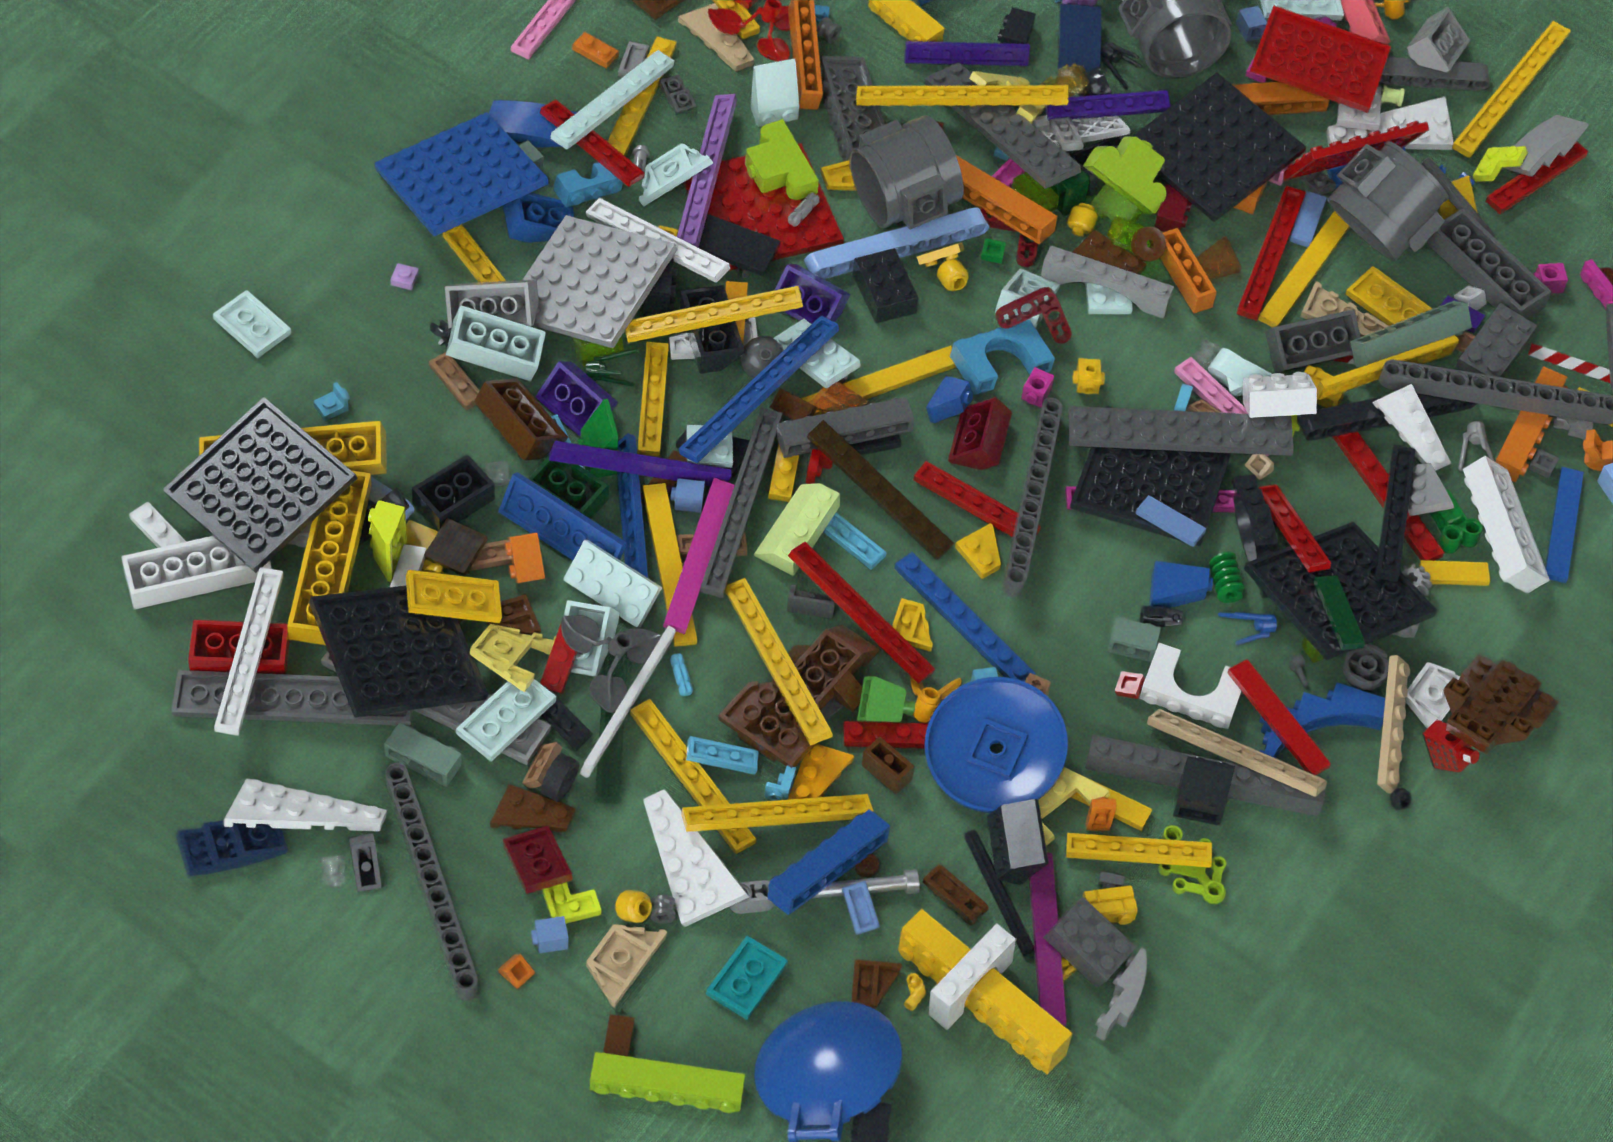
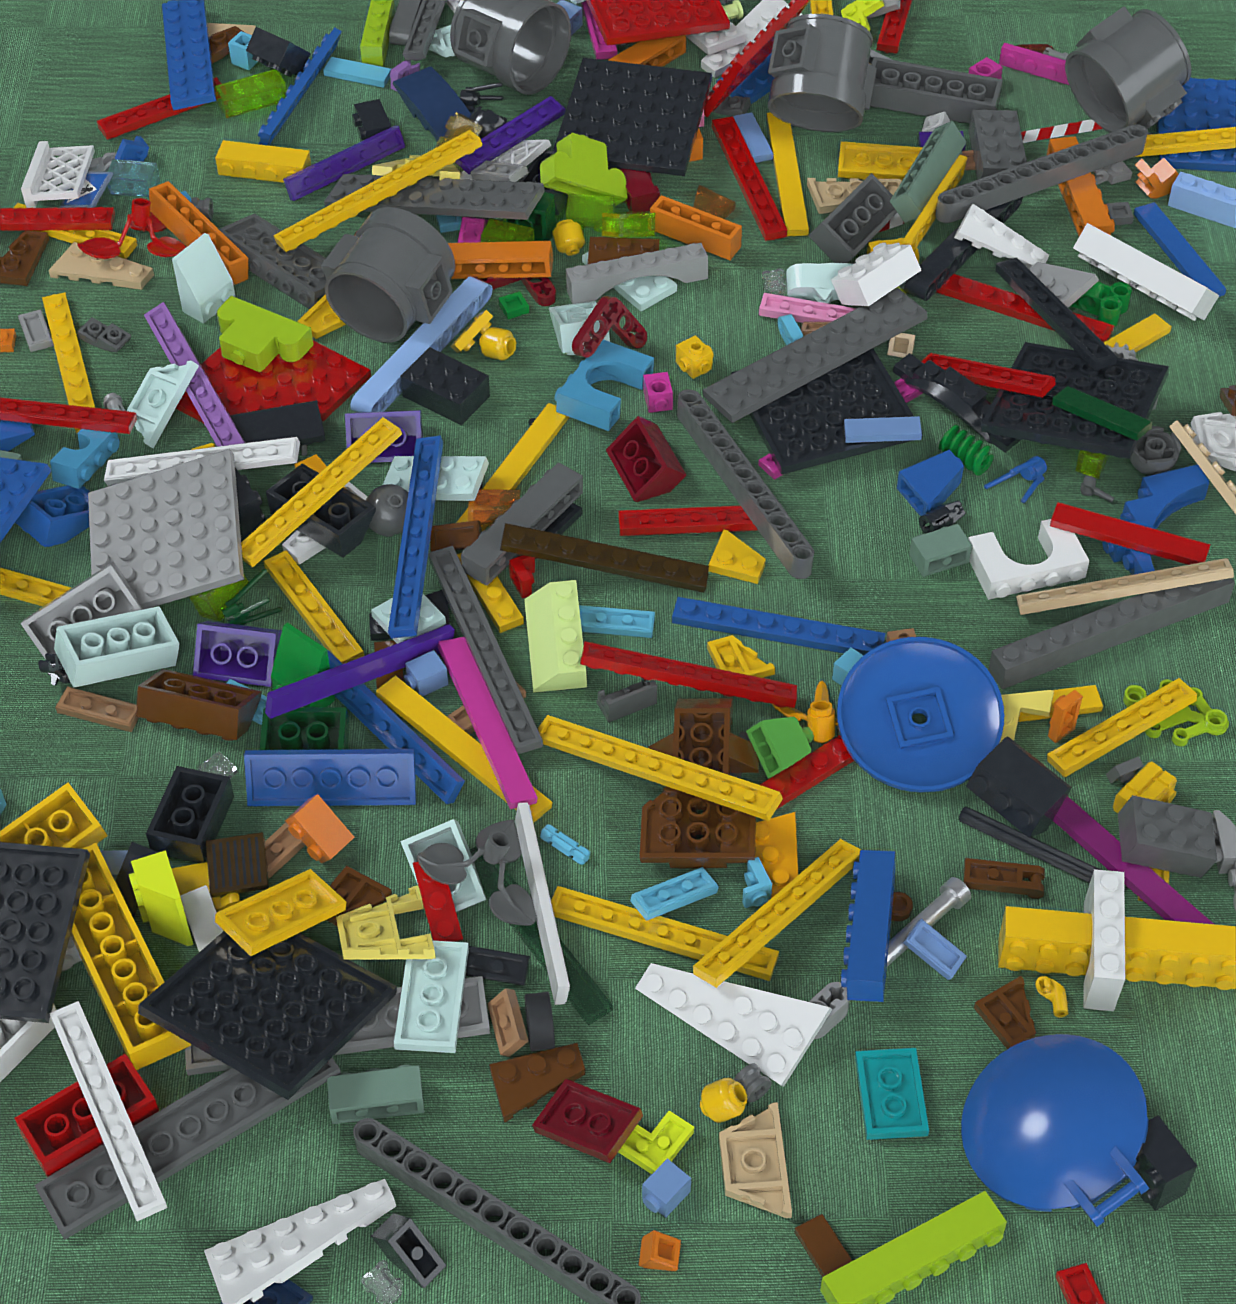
camera: 30 degrees left, 5 degrees down
light aqua plate [551,50,674,150] -> none
light aqua plate [563,540,662,628] -> none
light grey axle [788,192,819,226] -> none
reddish brown brick [861,737,915,795] -> none
blue slope [926,376,973,423] -> none
plate [1115,671,1145,699] -> none
reddish brown piece [1131,226,1166,262] -> none
black slope [1173,756,1235,826] -> none
light grey plant [1458,421,1494,471] -> none

